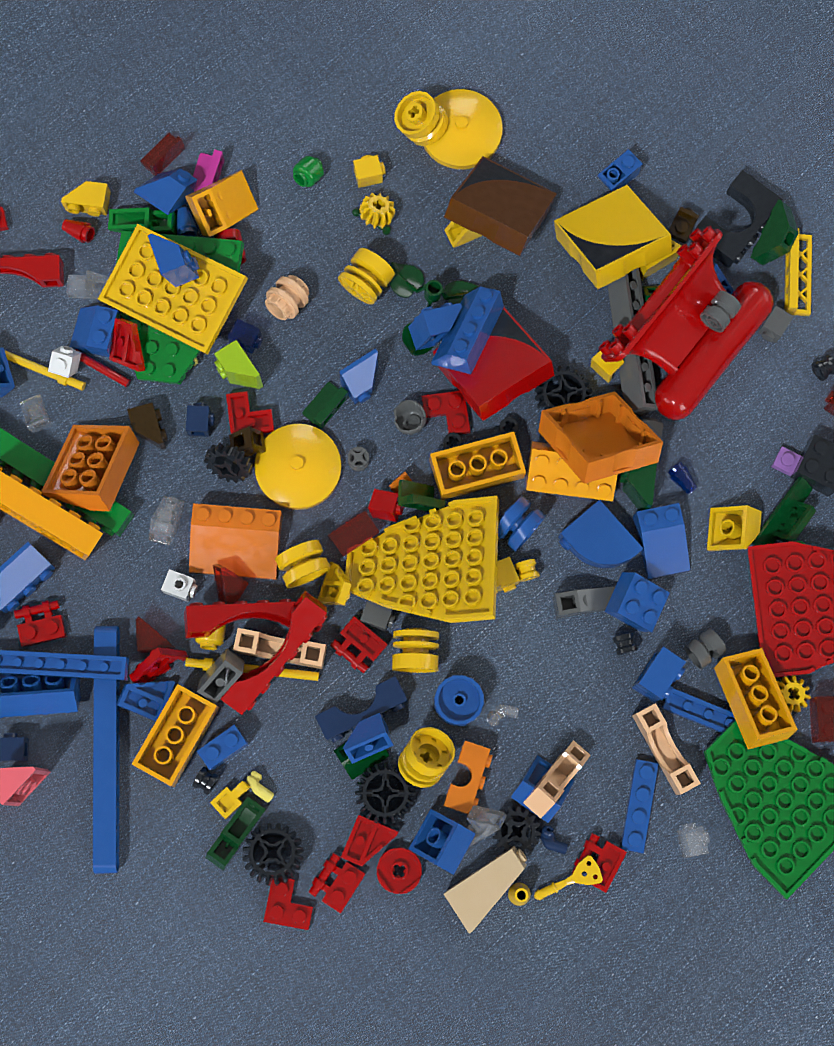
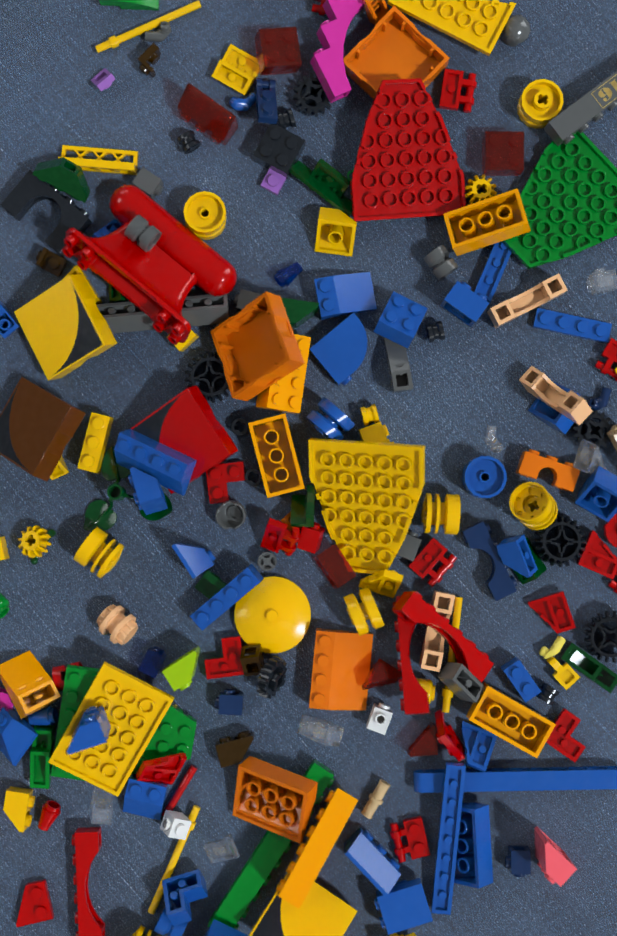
camera: 80 degrees left, 10 degrees up
none -> yellow brick [77,412,114,474]
none -> yellow wheel [183,191,227,240]
none -> blue arch [190,564,264,631]
none -> red plate [260,518,300,556]
none -> tan pin [361,779,391,819]
none -> red wing [528,591,576,634]
none -> red plate [546,708,586,762]

